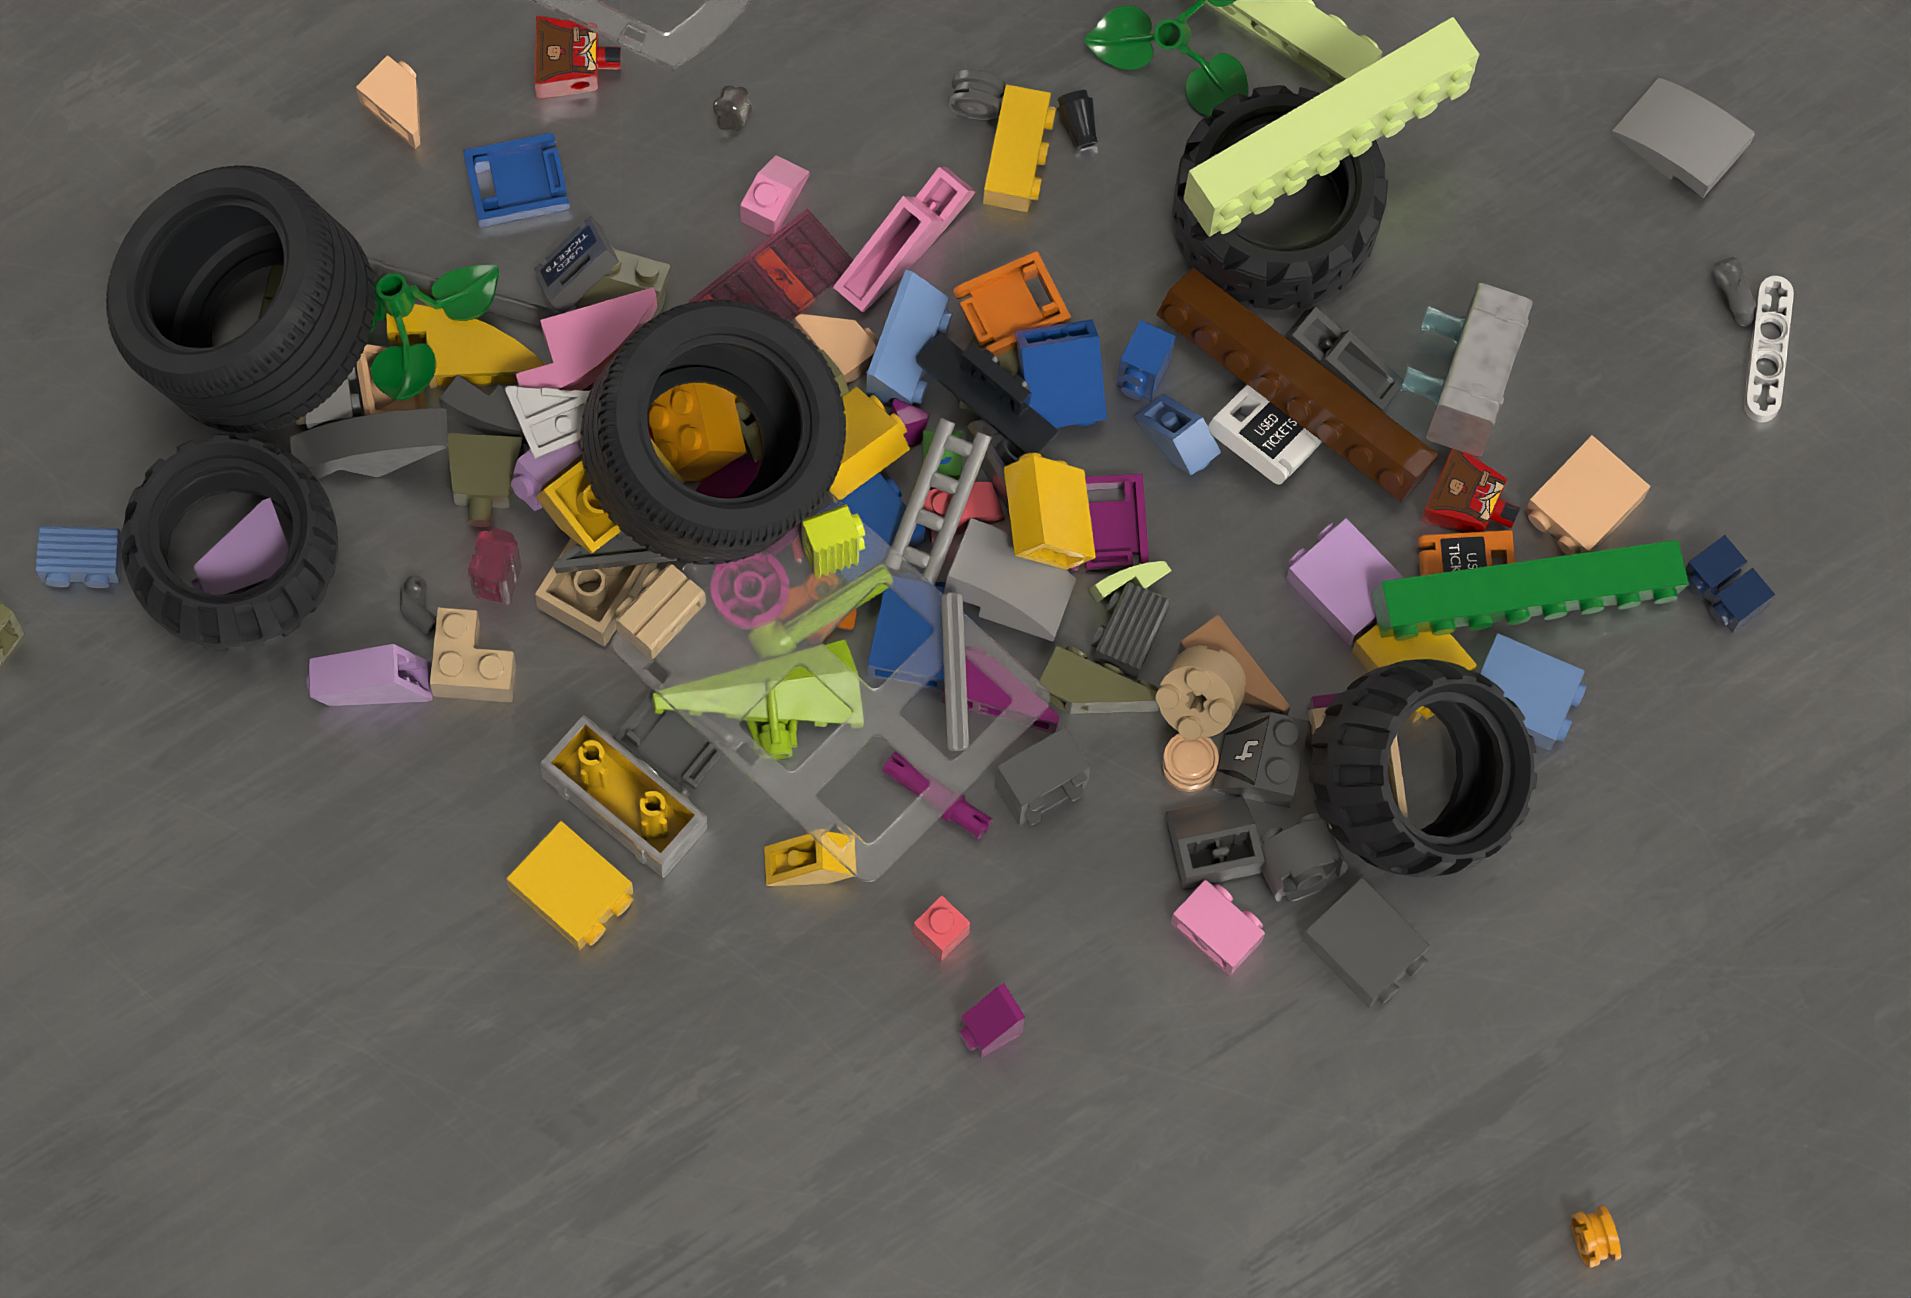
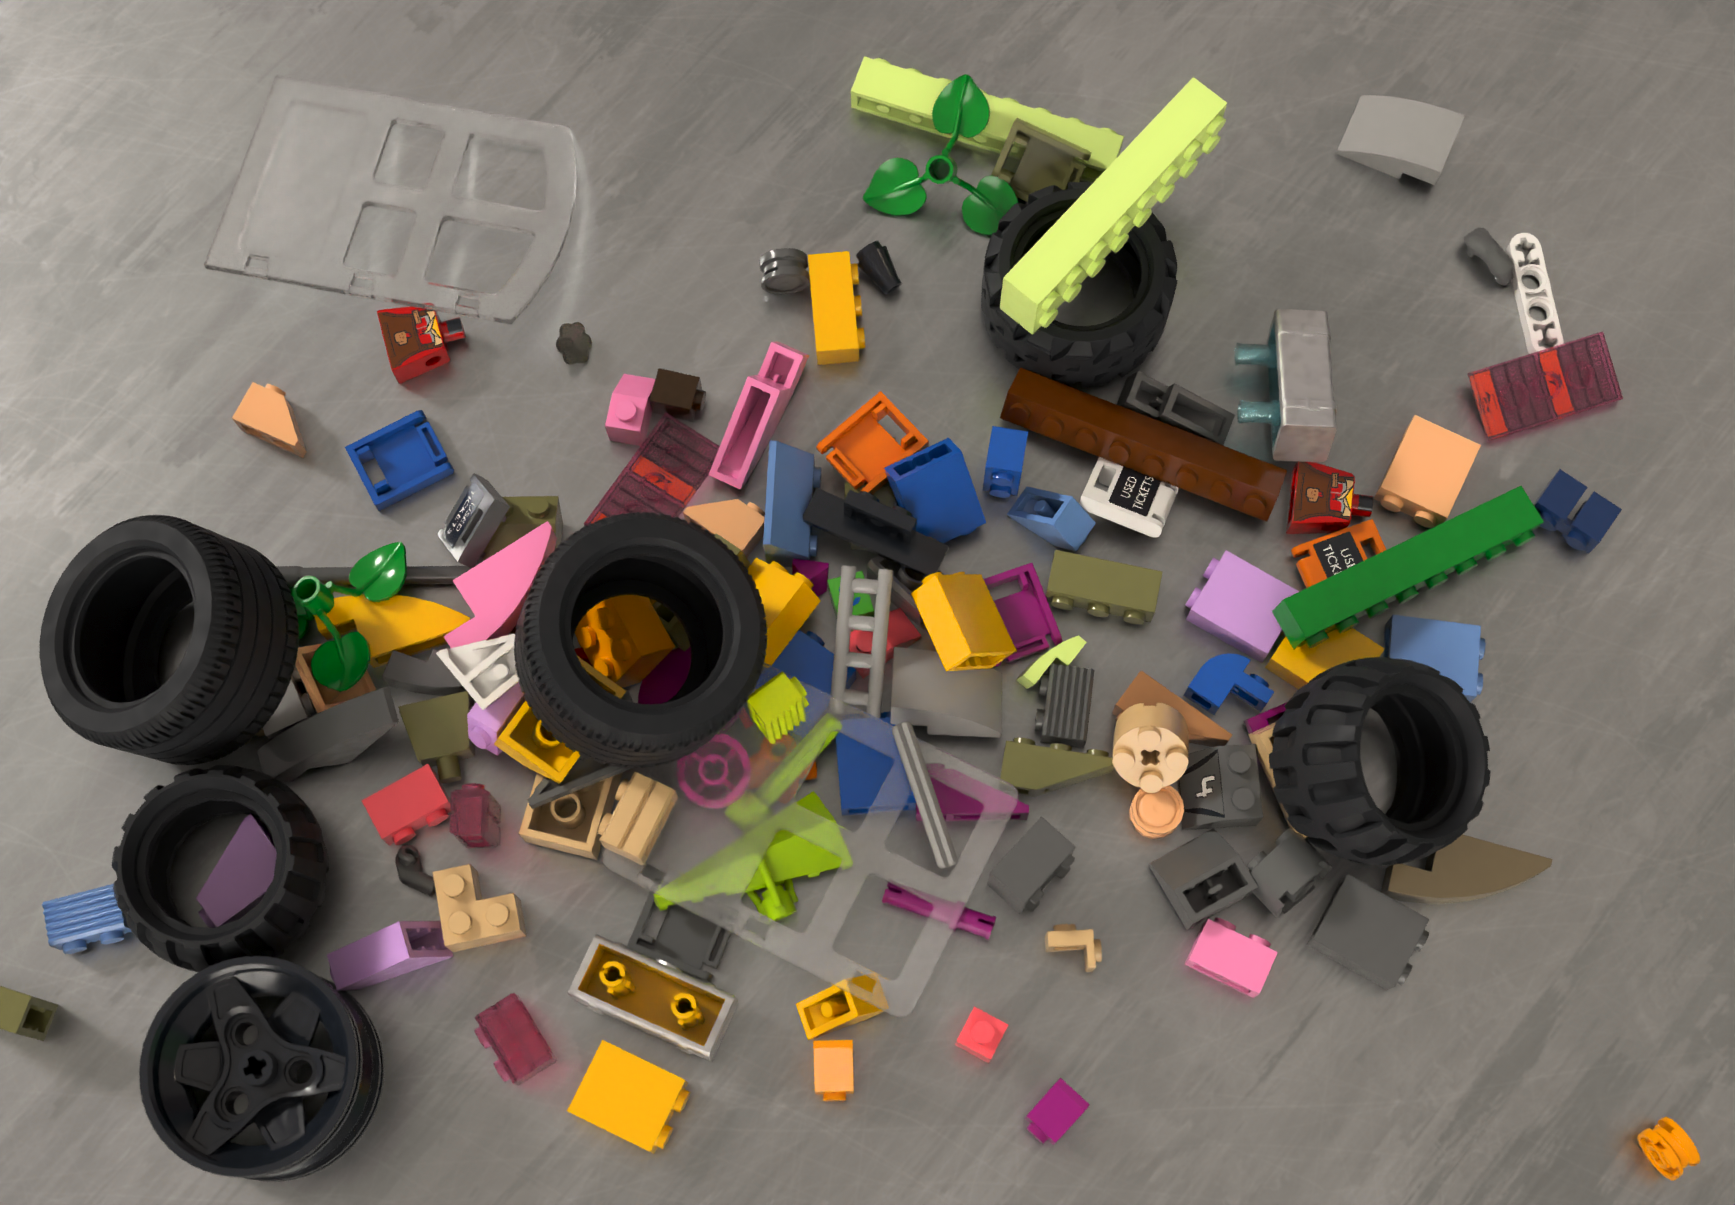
camera: 10 degrees left, 0 degrees up
none -> black wheel [139,956,385,1182]
none -> coral brick [362,764,455,846]
none -> clear pink brick [474,992,557,1086]
none -> dark brown brick [649,368,706,422]
none -> light orange slope [813,1040,854,1101]
none -> olive container [991,118,1092,202]
none -> olive brick [1045,550,1163,624]
none -> tan bracket [1045,924,1102,972]
none -> blue brick [1183,653,1274,715]
none -> dark tan slope [1381,834,1552,904]
none -> clear pink tile [1467,331,1623,441]

